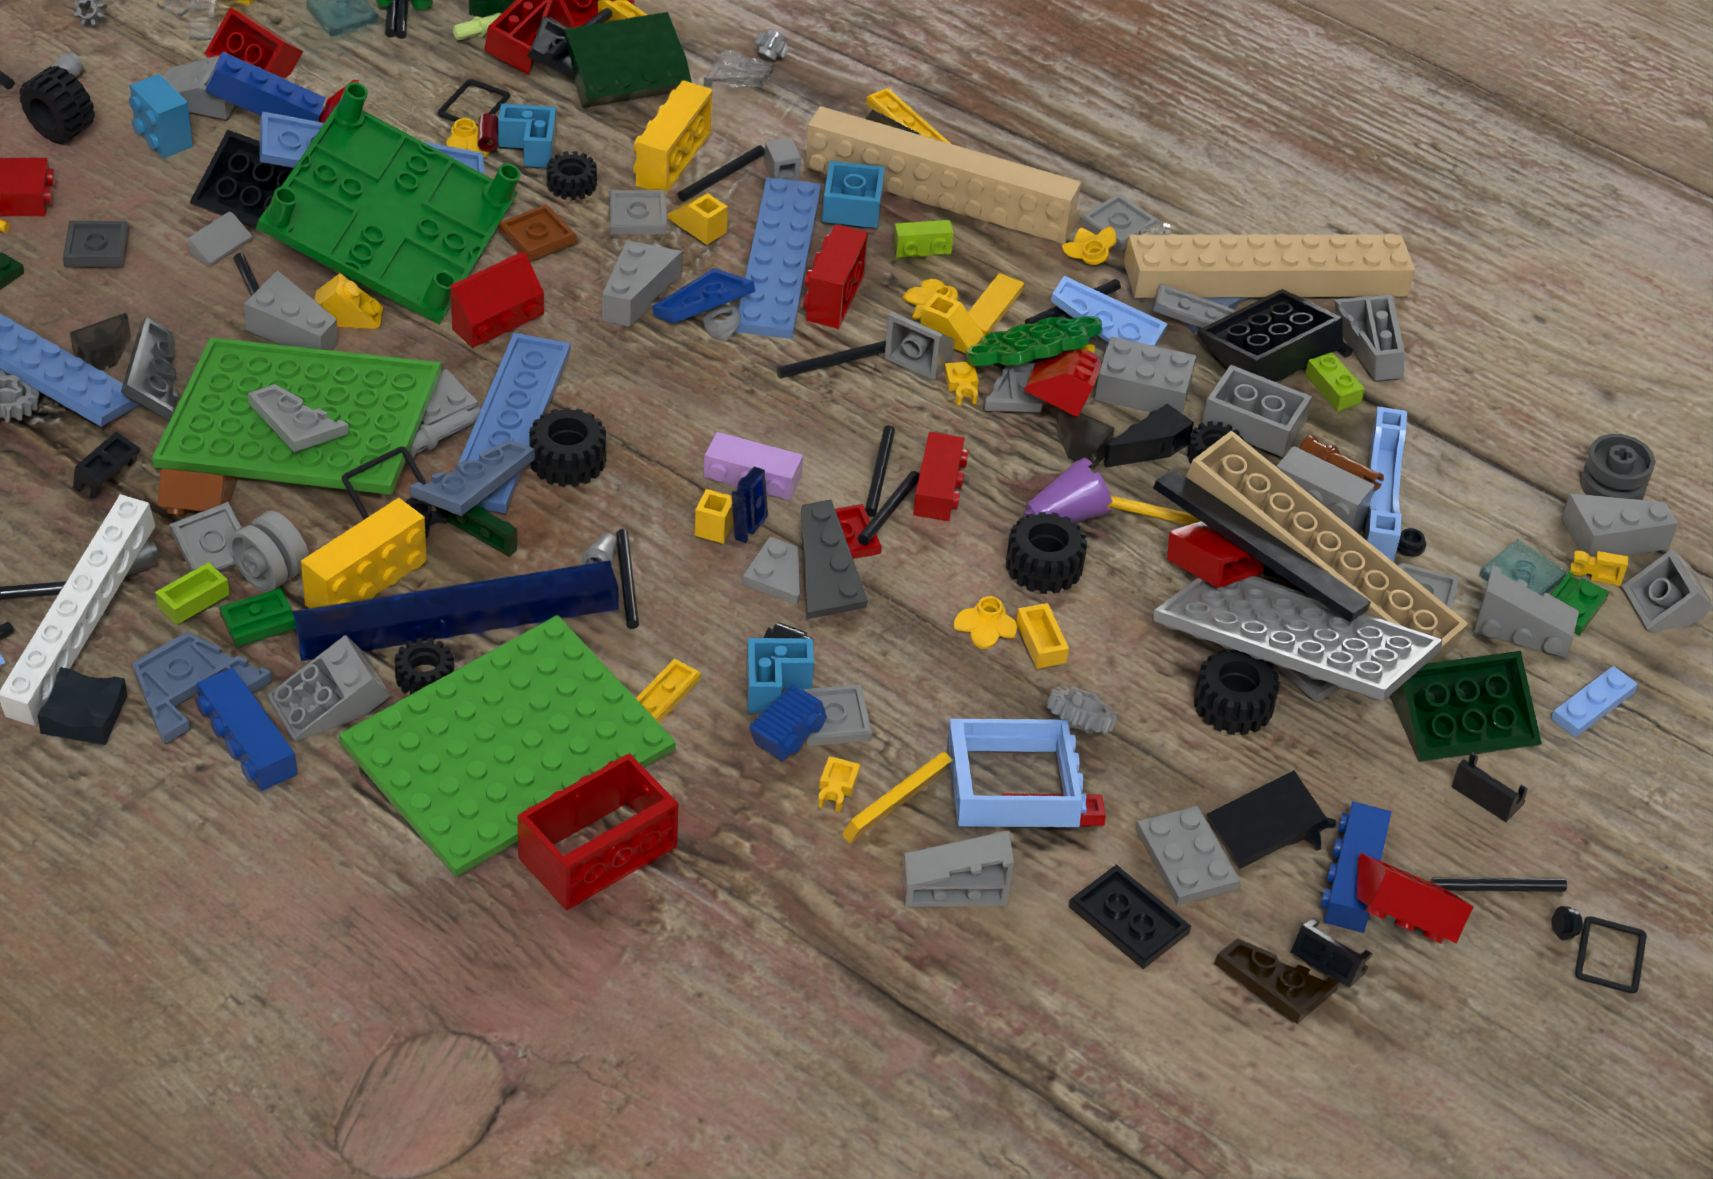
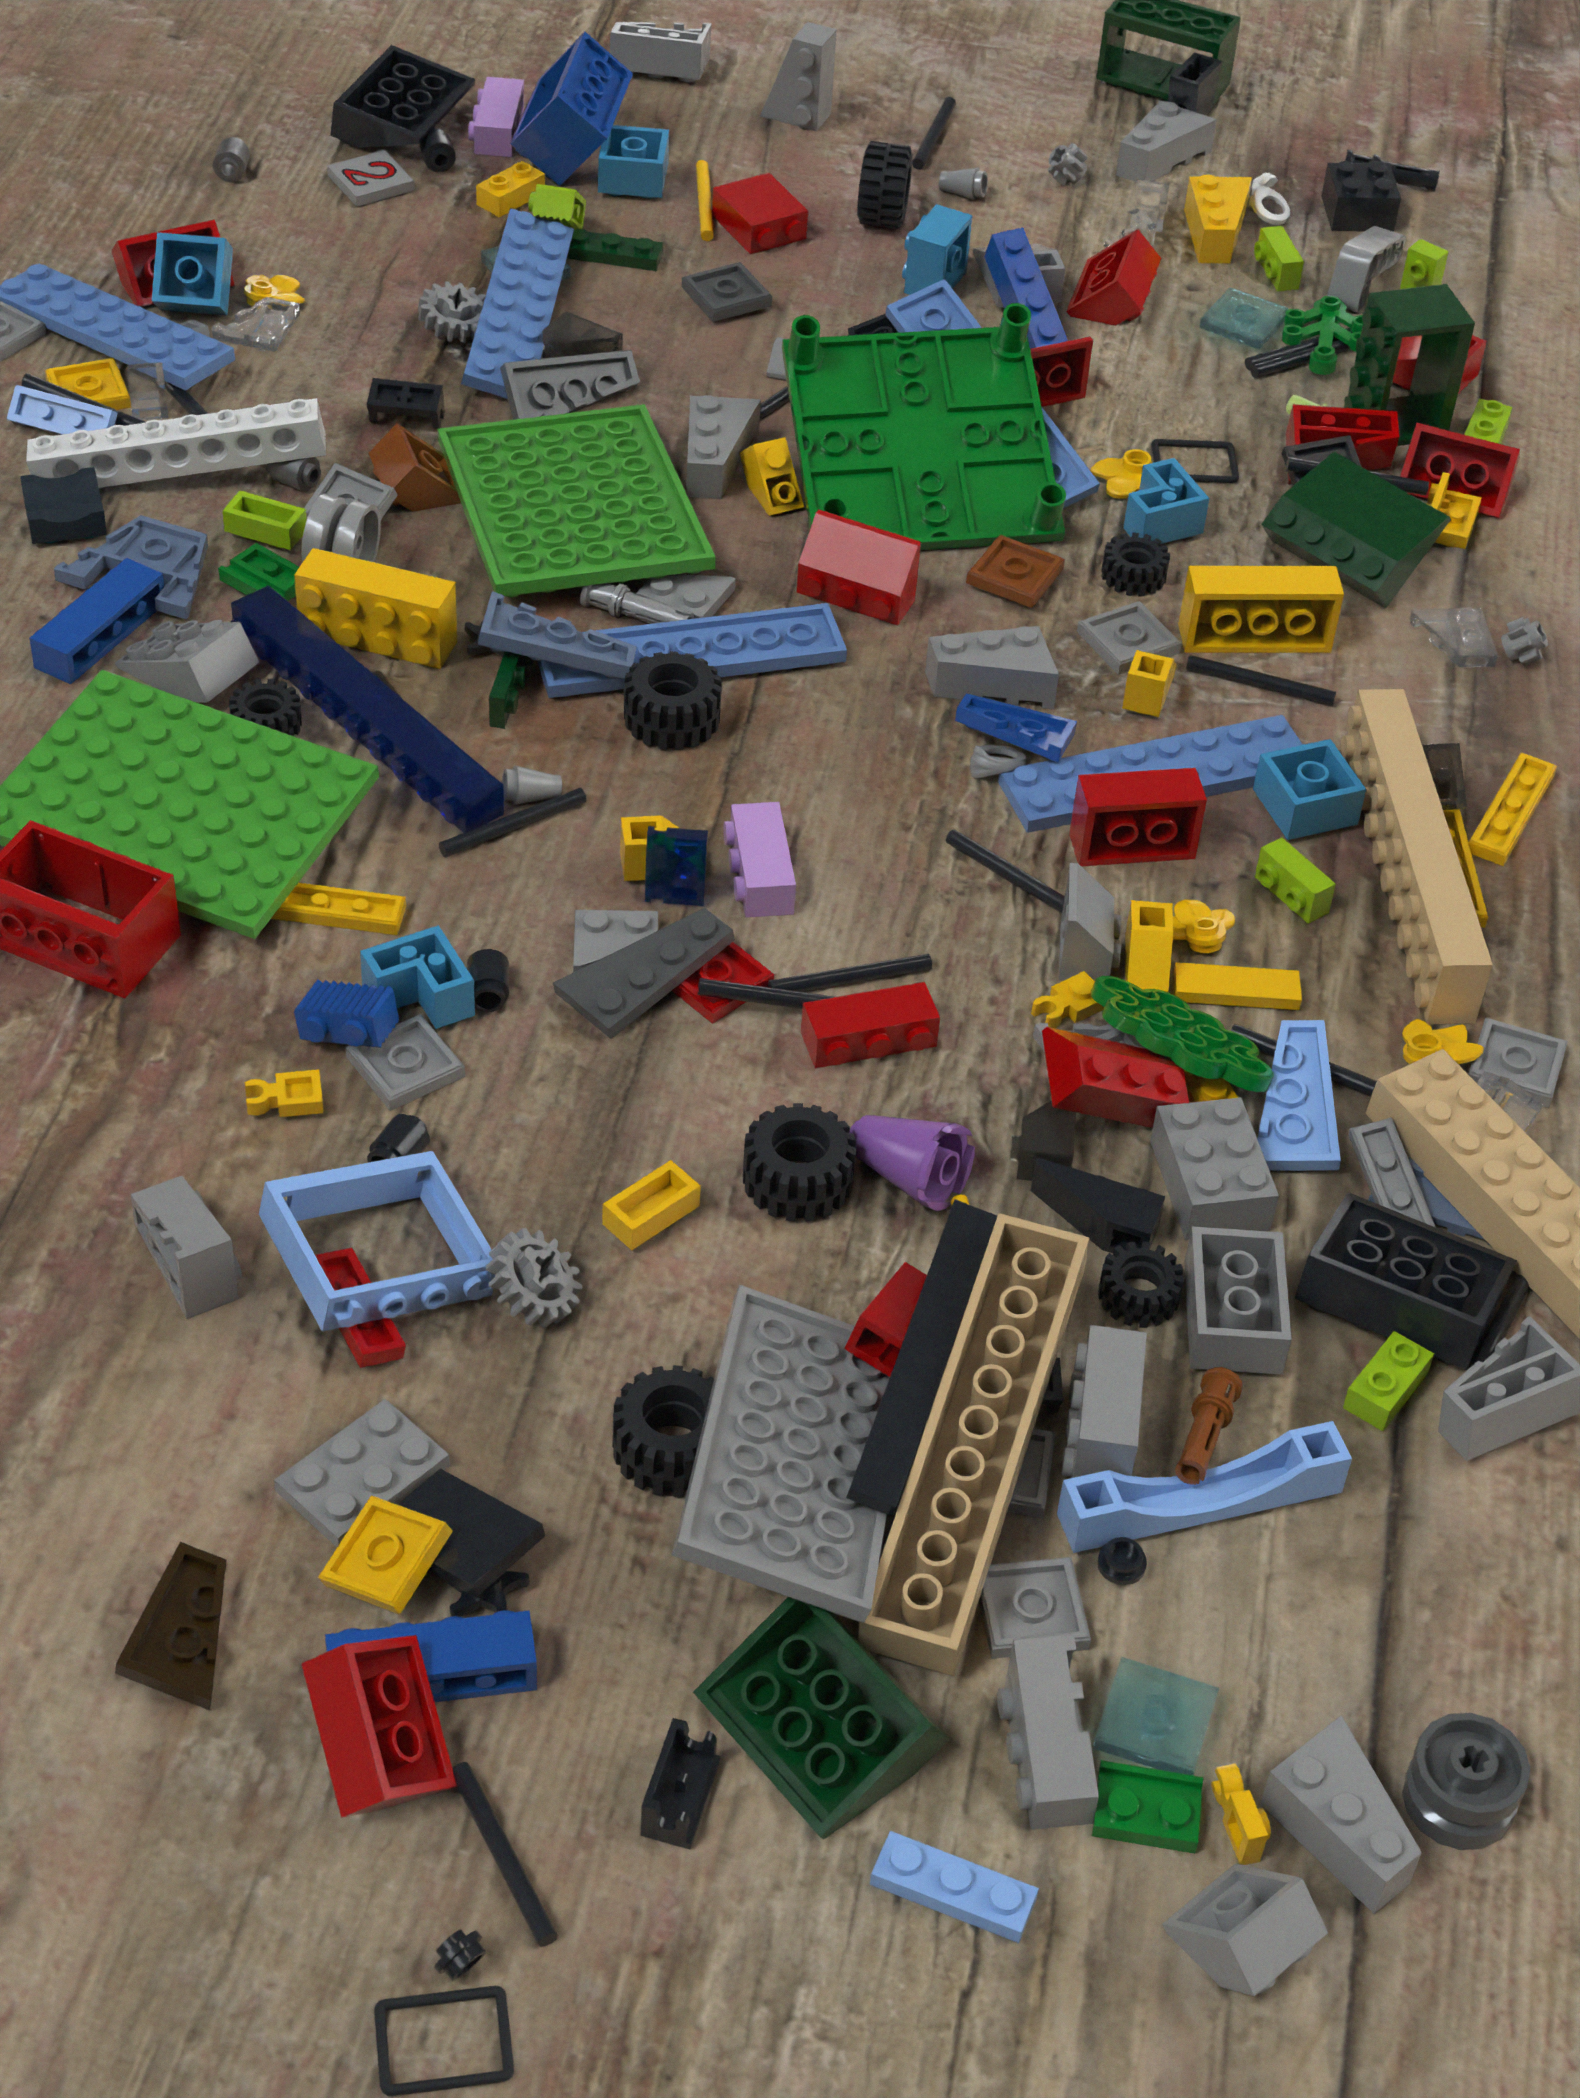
camera: 65 degrees right, 0 degrees up
light grey wing [248,384,349,452] -> none
black piece [342,446,427,519] -> none
dark red piece [477,113,498,151] -> none
light grey brick [764,138,801,181] -> none
yellow tile [842,752,952,844] -> none
yellow plate [953,596,1017,649] -> none
black tile [1068,864,1191,969] -> none
black hinge [1291,918,1373,988] -> none
none -> yellow tile [318,1495,453,1615]
none -> black brick [367,1114,430,1163]

